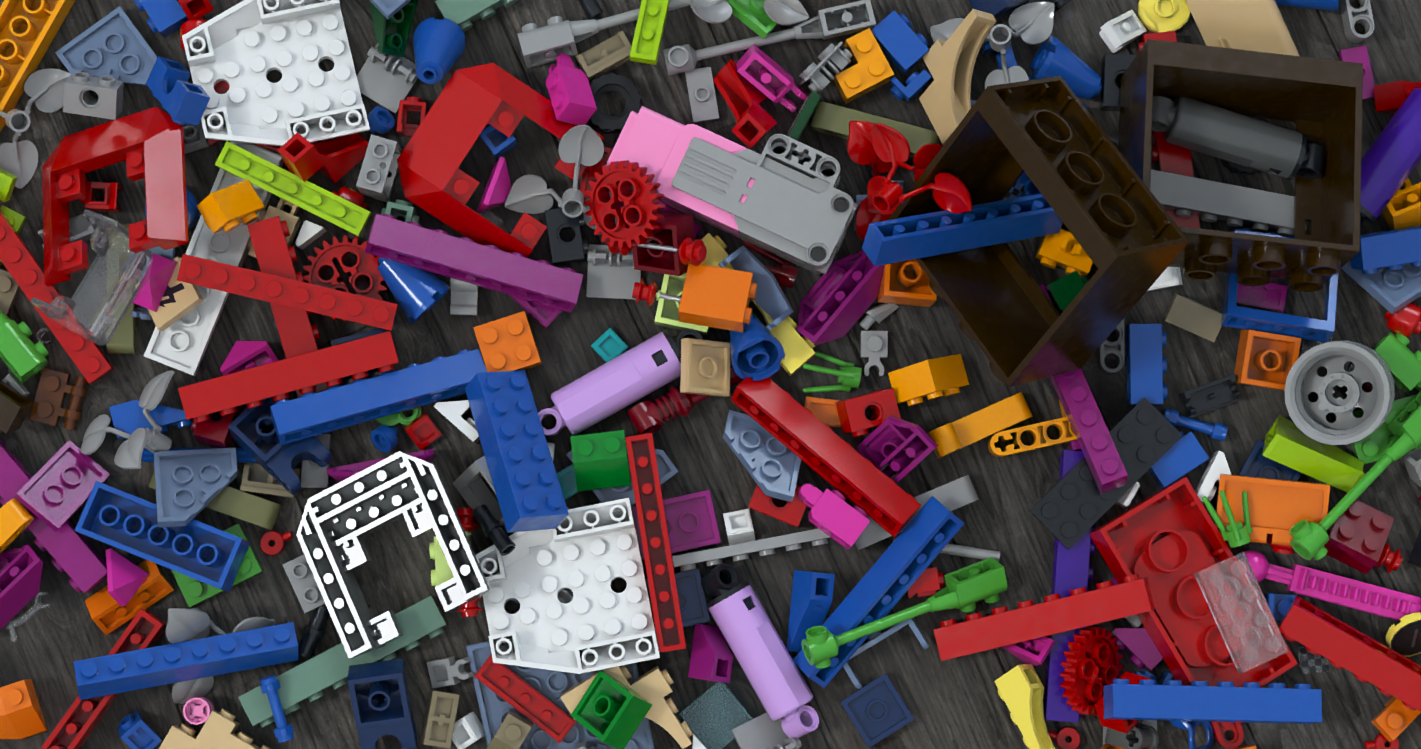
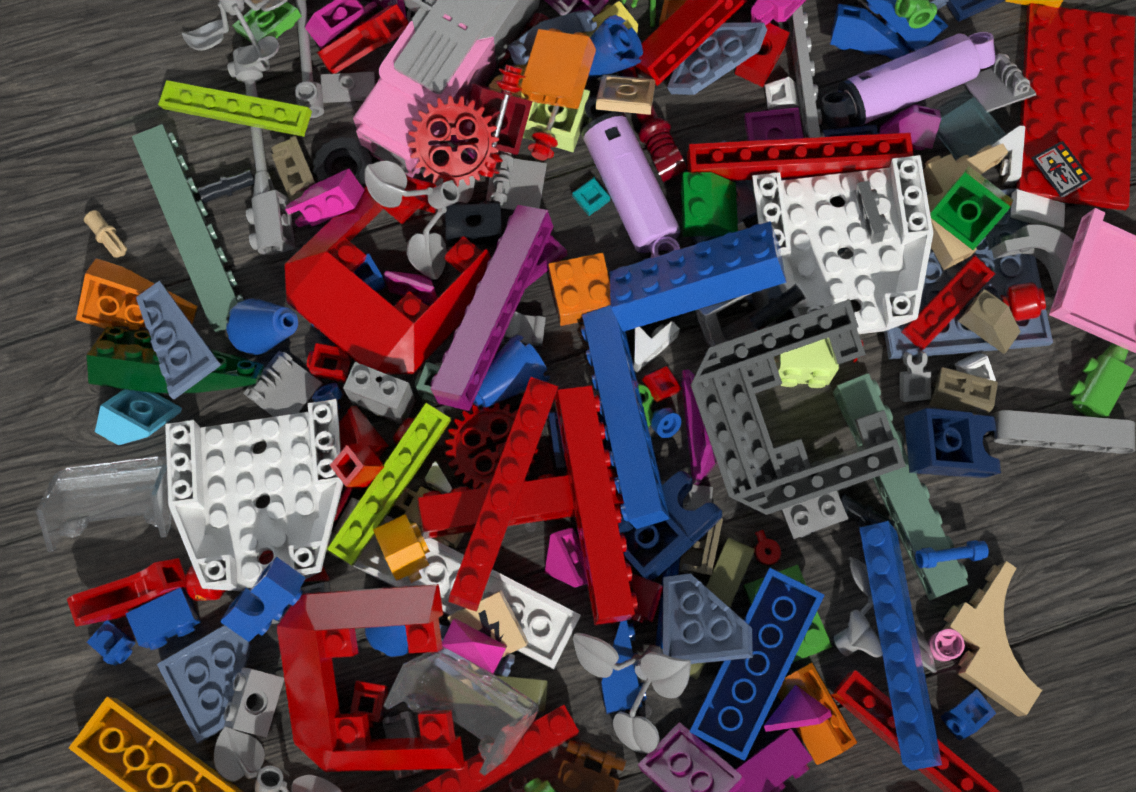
camera: 80 degrees left, 10 degrees down
none -> dark grey plate [855,180,888,244]

